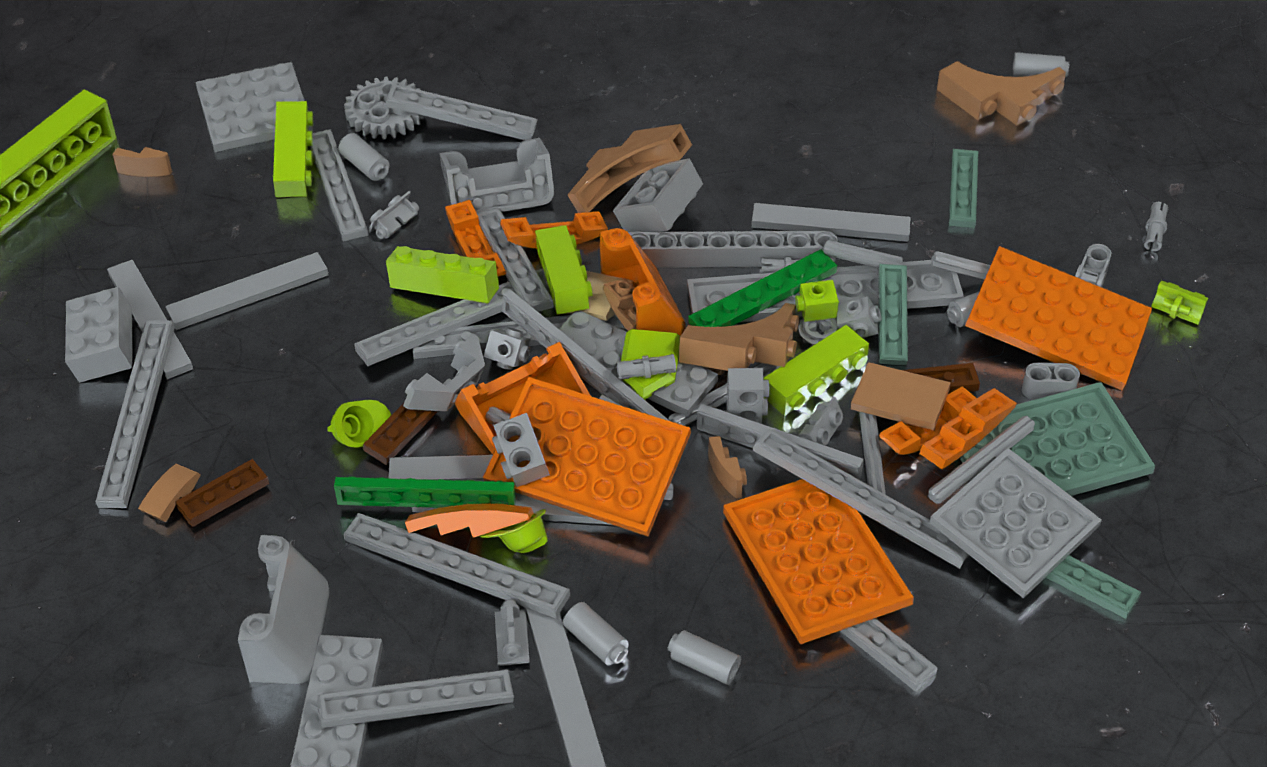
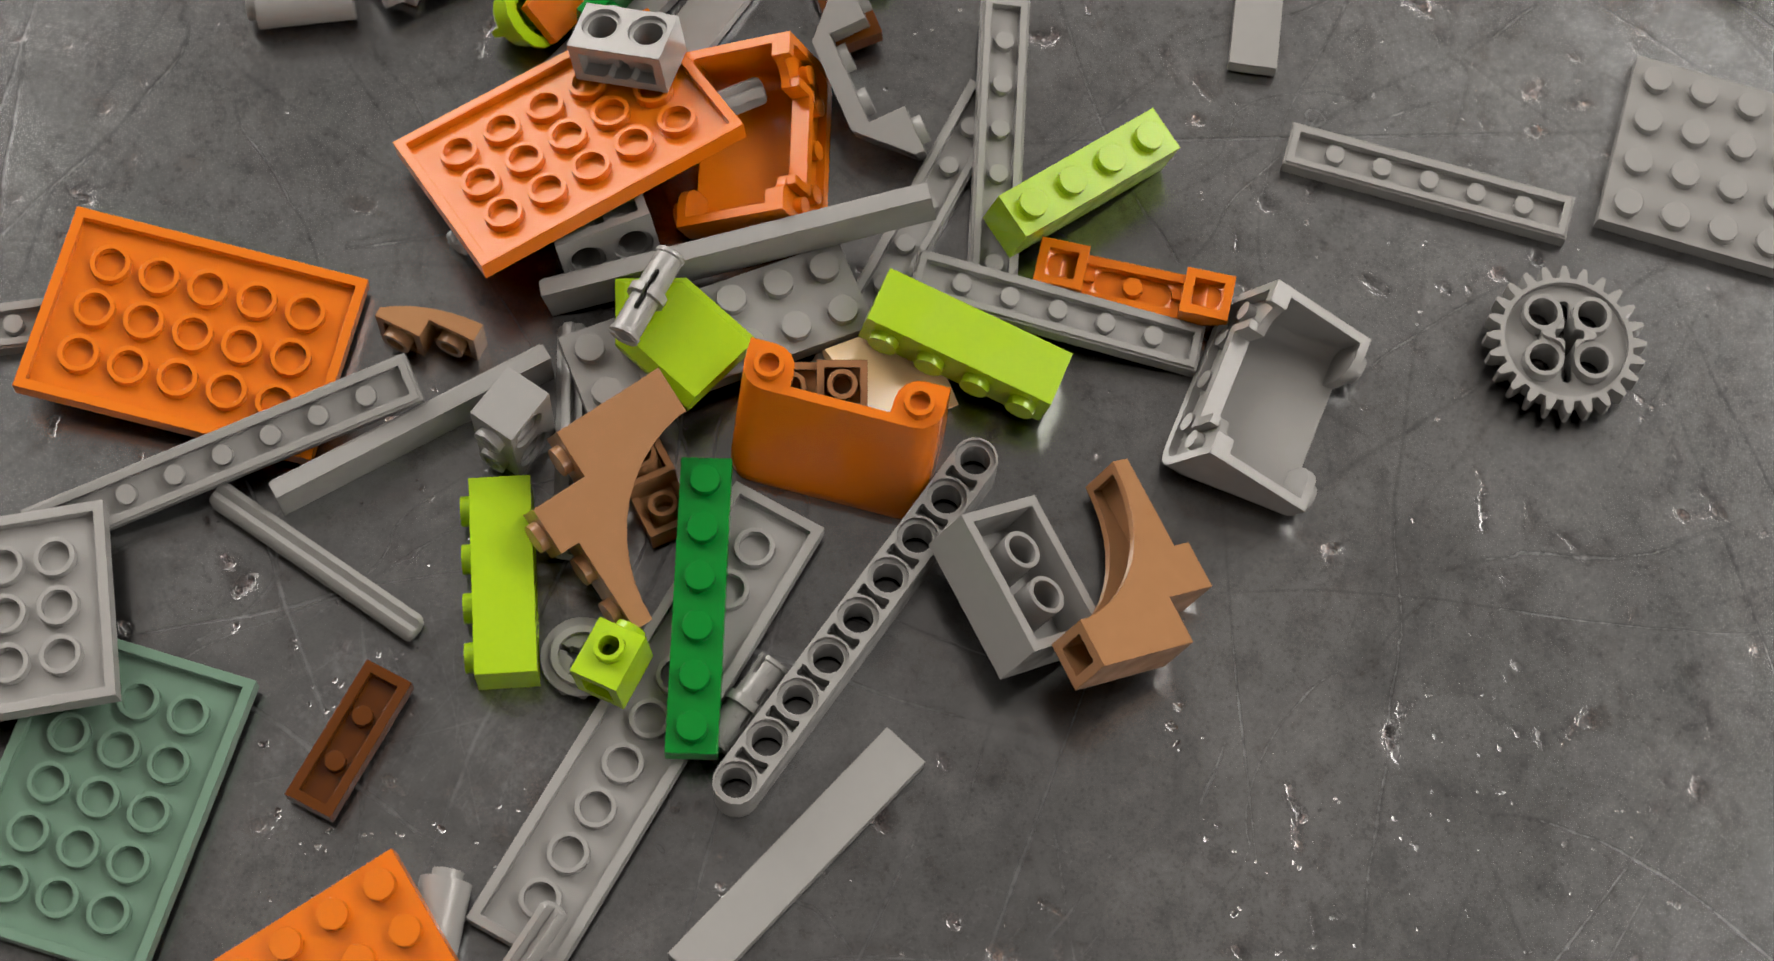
camera: 120 degrees right, 20 degrees up
lime brick [273,101,313,197] -> none
light grey brick [338,133,390,181] -> none
light grey hinge [368,191,419,239] -> none
light grey tile [386,83,538,140] -> none
light grey brick [483,327,531,370] -> none
orange slope [500,211,608,249] -> none
light grey brick [668,630,741,685] -> none
light grey hinge [798,396,844,446] -> none
light grey axle [823,240,903,268] -> none
light grey brick [837,296,882,338] -> none
medium nougat tile [851,362,950,430] -> none
sand green tile [878,264,908,365] -> none
orange slope [879,386,976,455] -> none
orange slope [919,388,1017,469] -> none
light grey axle [928,416,1035,504] -> none
light grey beam [1022,363,1080,400] -> none

